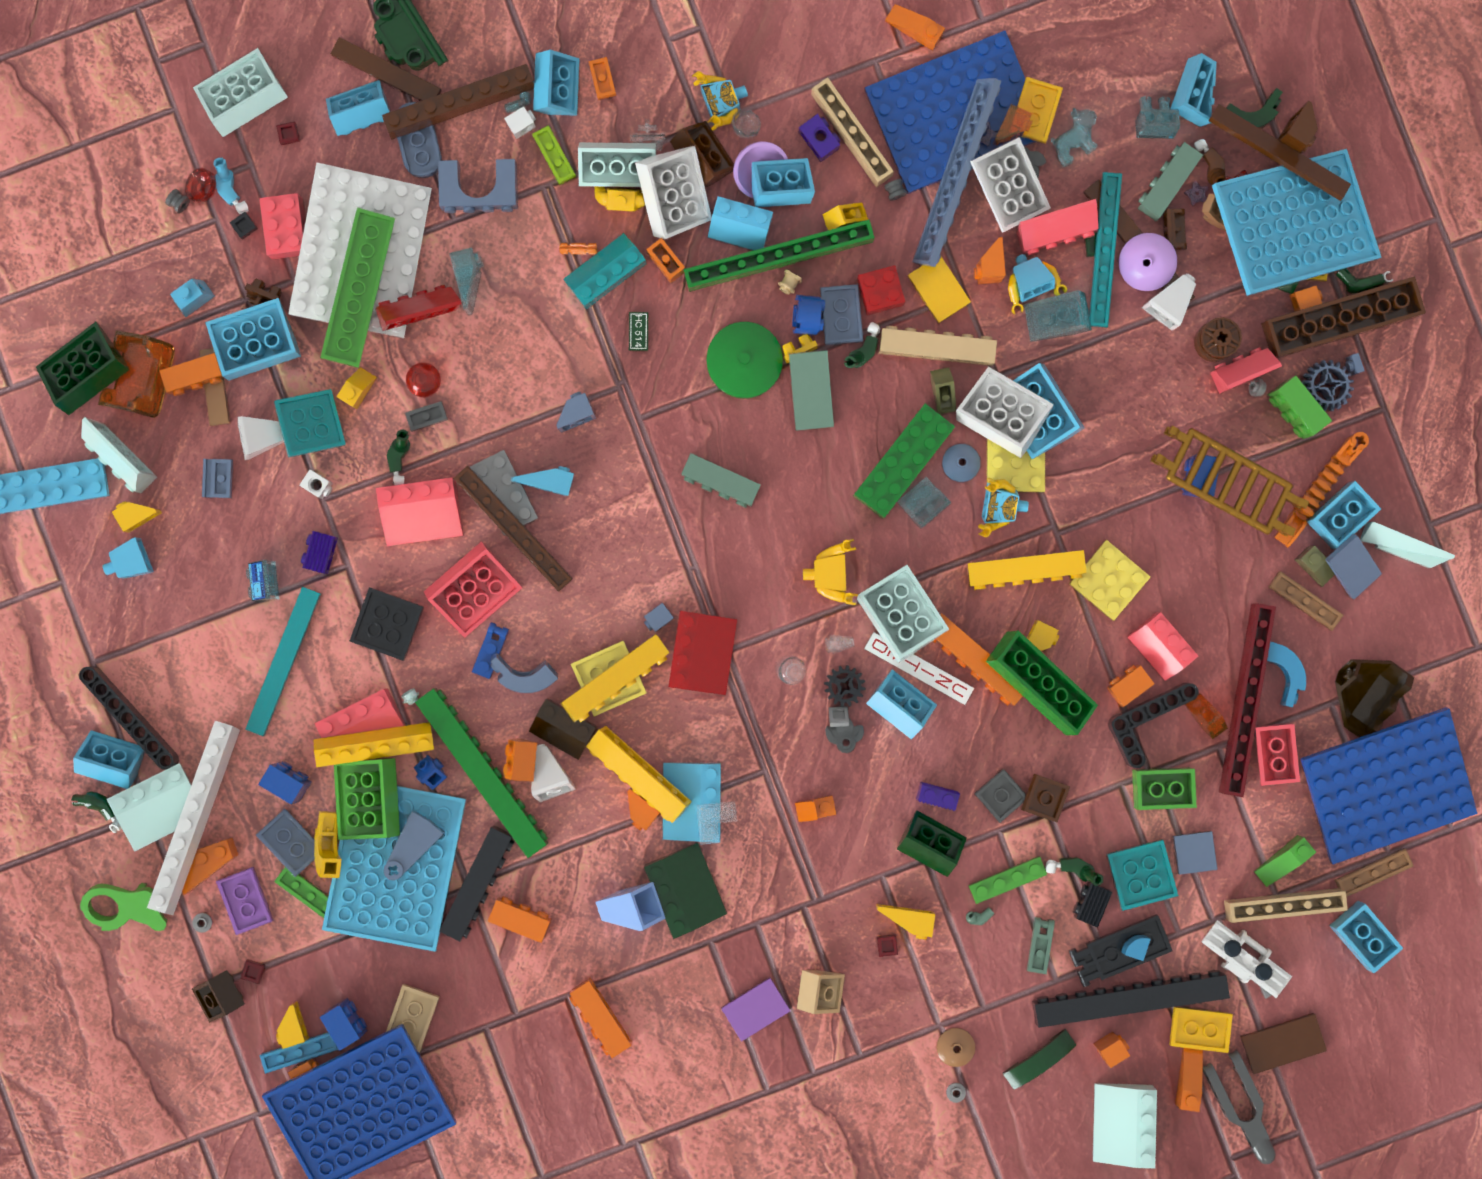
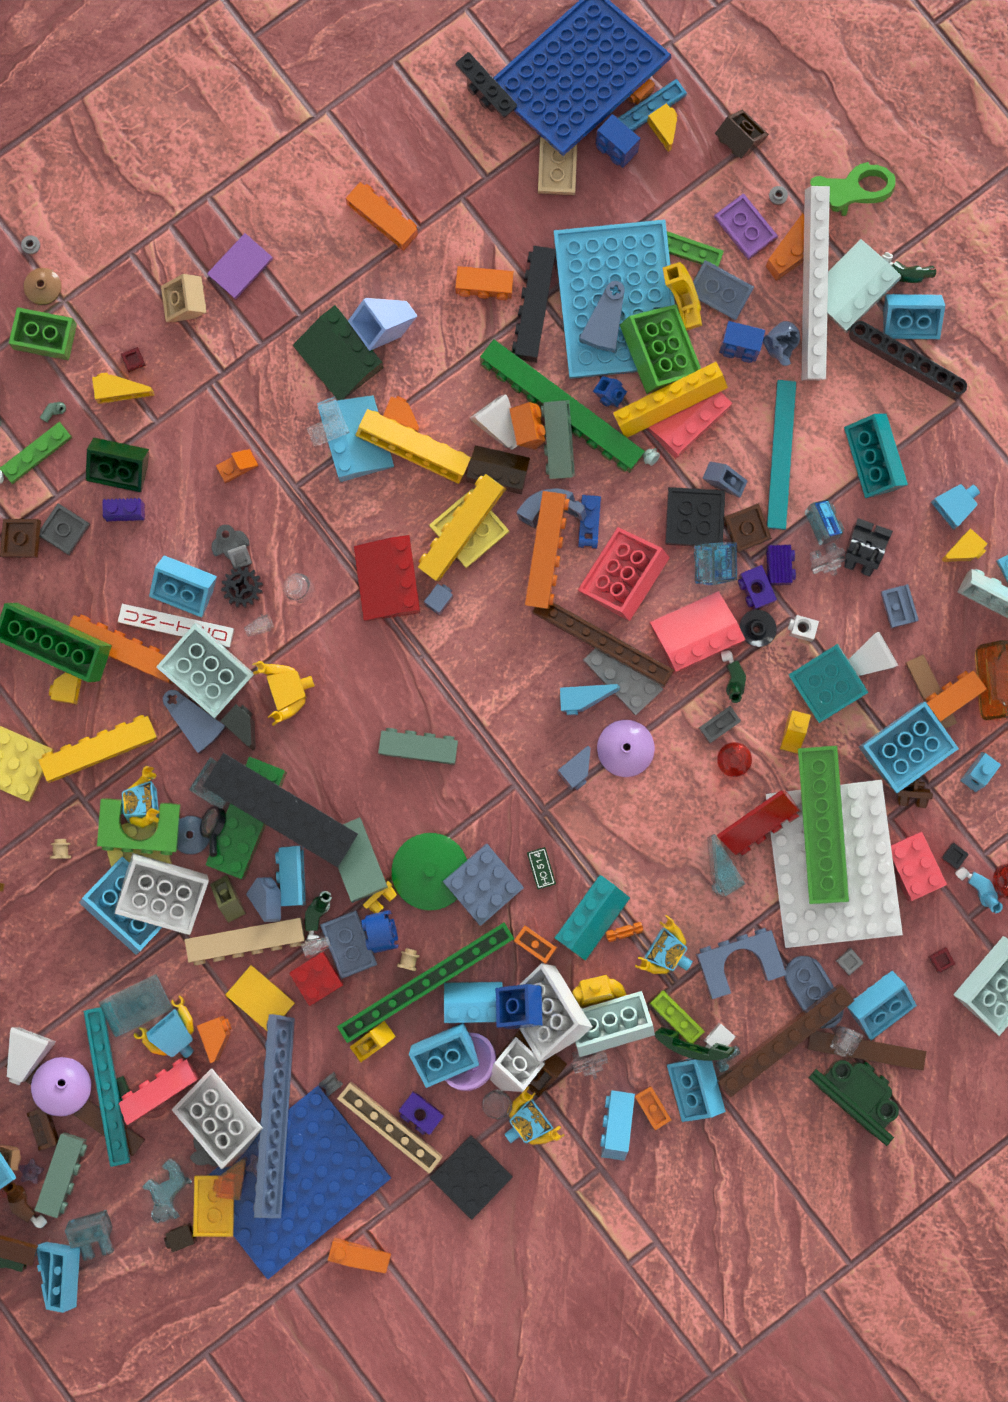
camera: 160 degrees right, 5 degrees down
dark red tile [240,959,266,984] -> none
none -> bright green brick [9,307,77,361]
none -> tan brick [50,839,71,859]
none -> bright green arch [97,798,181,855]
none -> sand blue piece [163,690,227,754]
none -> dark brown brick [164,1222,197,1253]
none -> black piece [200,806,226,857]
none -> black brick [203,753,358,868]
none -> pearl dark grey slope [220,704,256,750]
none -> sand blue slope [246,877,281,922]
none -> medium azure slope [275,846,306,907]
none -> clear cone [301,936,331,959]
none -> black plate [430,1135,513,1220]
none -> sand blue plate [442,844,524,926]
none -> black bracket [455,52,517,118]
none -> white slope [490,1037,545,1092]
none -> blue brick [495,984,543,1029]
none -> orange brick [525,491,570,609]
none -> sand green brick [541,400,575,479]
none -> lavender dish [597,720,655,777]
none -> medium azure wedge [600,1090,635,1161]
none -> torso [635,915,693,974]
none -> dark green slope [654,1027,735,1061]
none -> clear light blue slope [694,542,737,585]
none -> sand blue slope [702,462,747,498]
none -> reddish brown tile [723,503,772,553]
none -> dark purple brick [738,565,777,610]
none -> black dish [739,609,777,647]
none -> sand blue head [763,321,800,366]
none -> clear hips [810,543,845,576]
none -> clear slope [830,1026,864,1058]
none -> light grey tile [836,948,864,976]
none -> teal slope [844,414,908,498]
none -> black hips [844,518,893,577]

